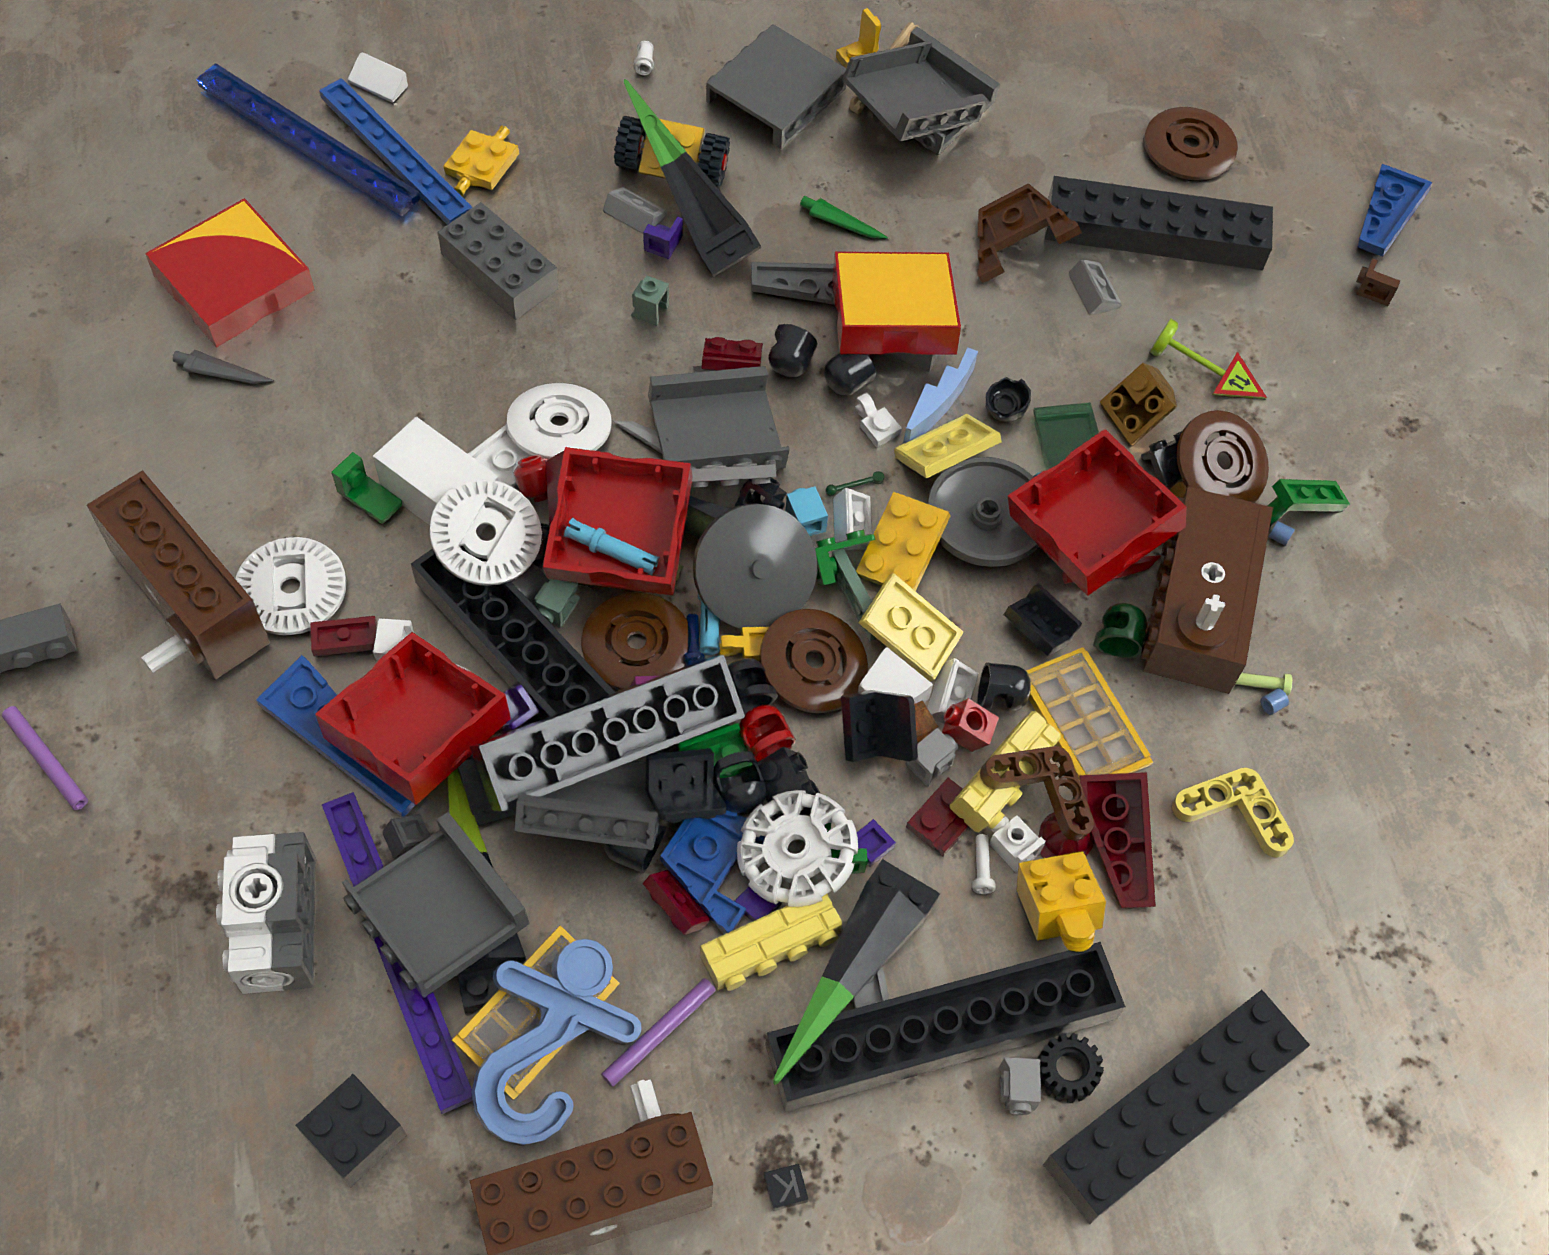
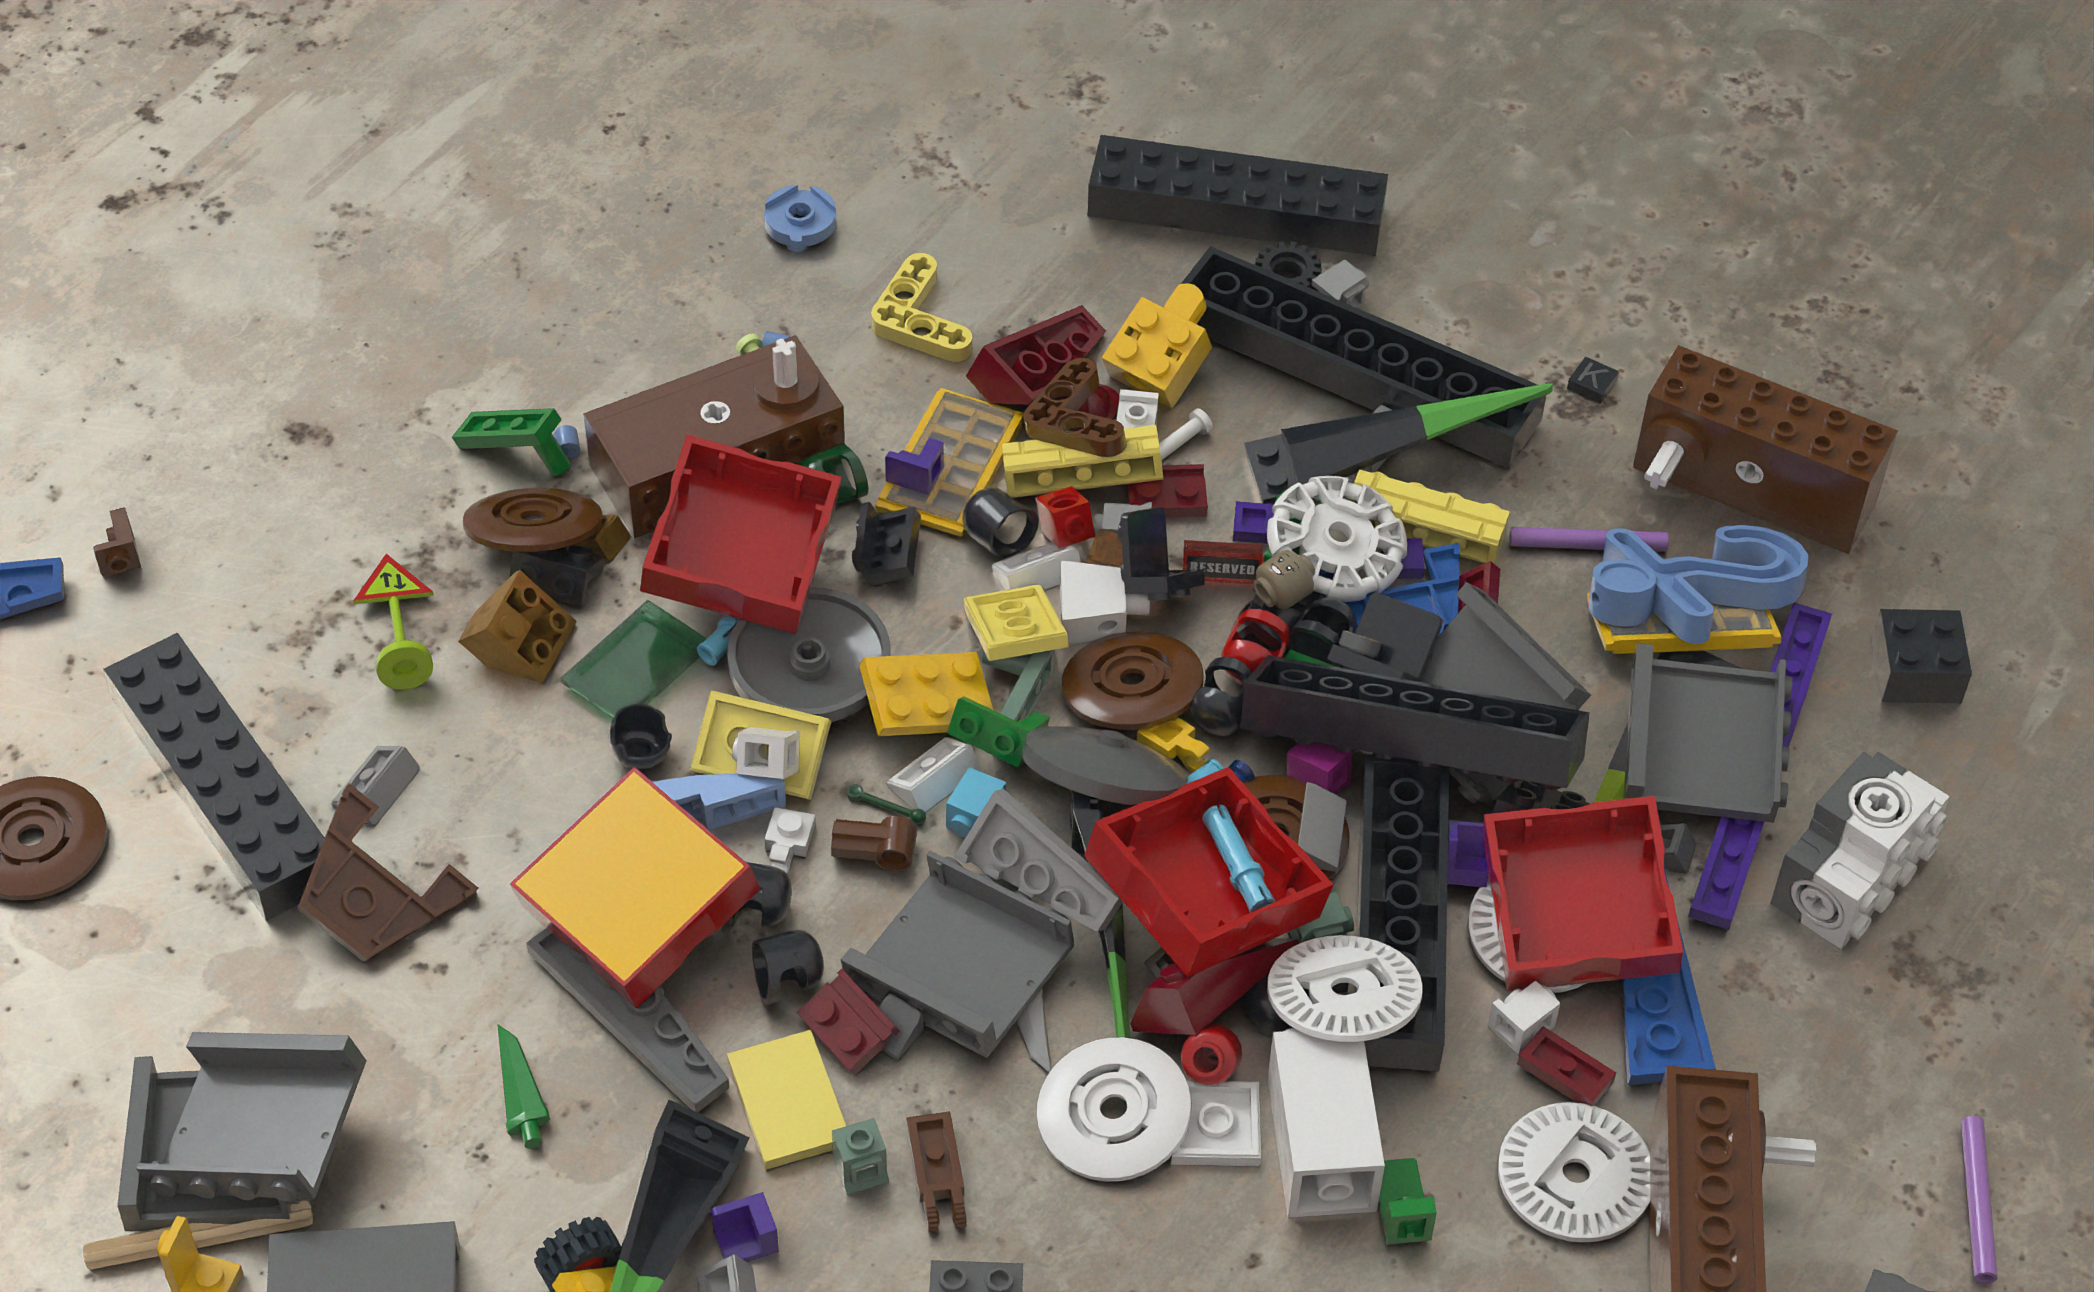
camera: 130 degrees left, 10 degrees down
none -> light yellow tile [727,1030,846,1170]
none -> white brick [732,727,800,779]
none -> medium blue plate [764,185,837,252]
none -> reddish brown piece [831,816,918,872]
none -> dark purple panel [885,438,944,495]
none -> reddish brown hinge [906,1111,967,1233]
none -> panel [1182,540,1264,585]
none -> dark tan head [1254,550,1315,610]
none -> light grey slope [1298,782,1347,872]
none -> dark grey tile [1339,630,1382,658]

